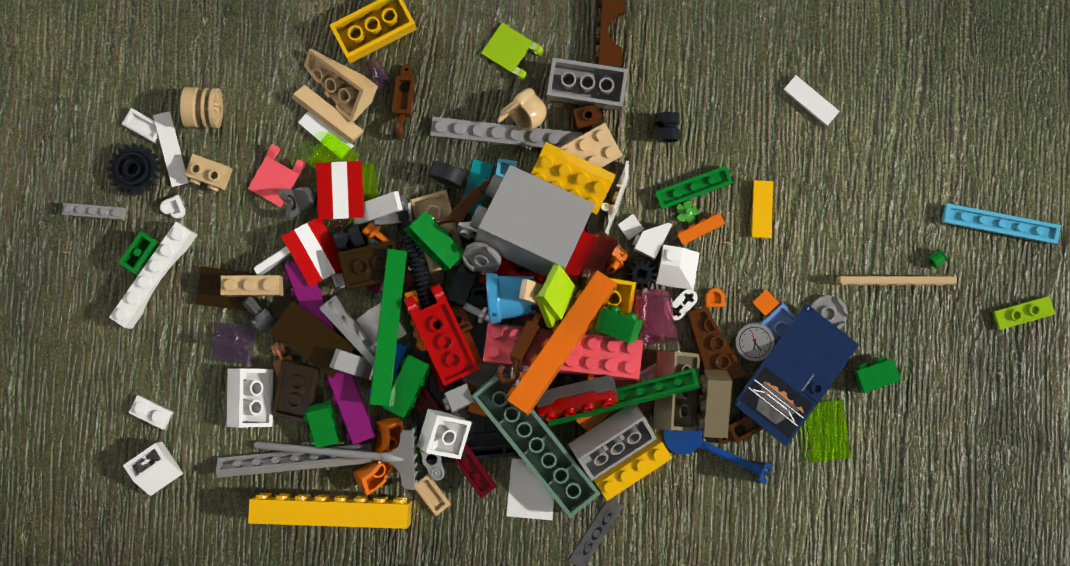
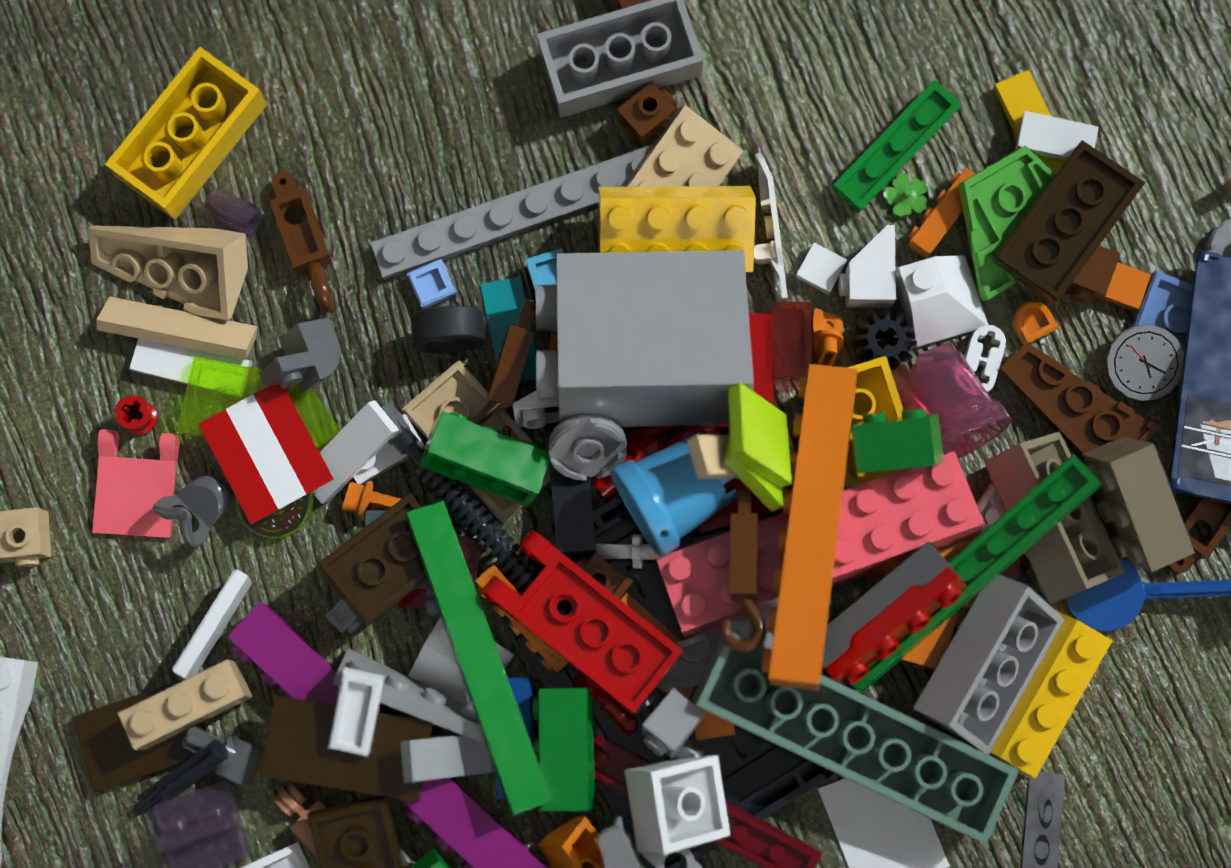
camera: 30 degrees left, 5 degrees down
red sticker [281,217,341,287] -> none
black wheel [332,223,367,252] -> none
lime flag [481,23,544,81] -> none
tan piece [497,88,547,131] -> none
black wheel [655,112,681,143] -> none
none -> red bush [115,395,158,435]
none -> black axle [133,739,229,815]
none -> dark grey brick [259,318,340,394]
none -> white tile [328,668,385,756]
none -> light blue tile [406,259,457,310]
none -> bright green wing [958,146,1055,301]
none -> dark brown tile [992,140,1146,305]
none -> white tile [1015,111,1099,161]
none -> reddish brown brick [1066,246,1121,304]

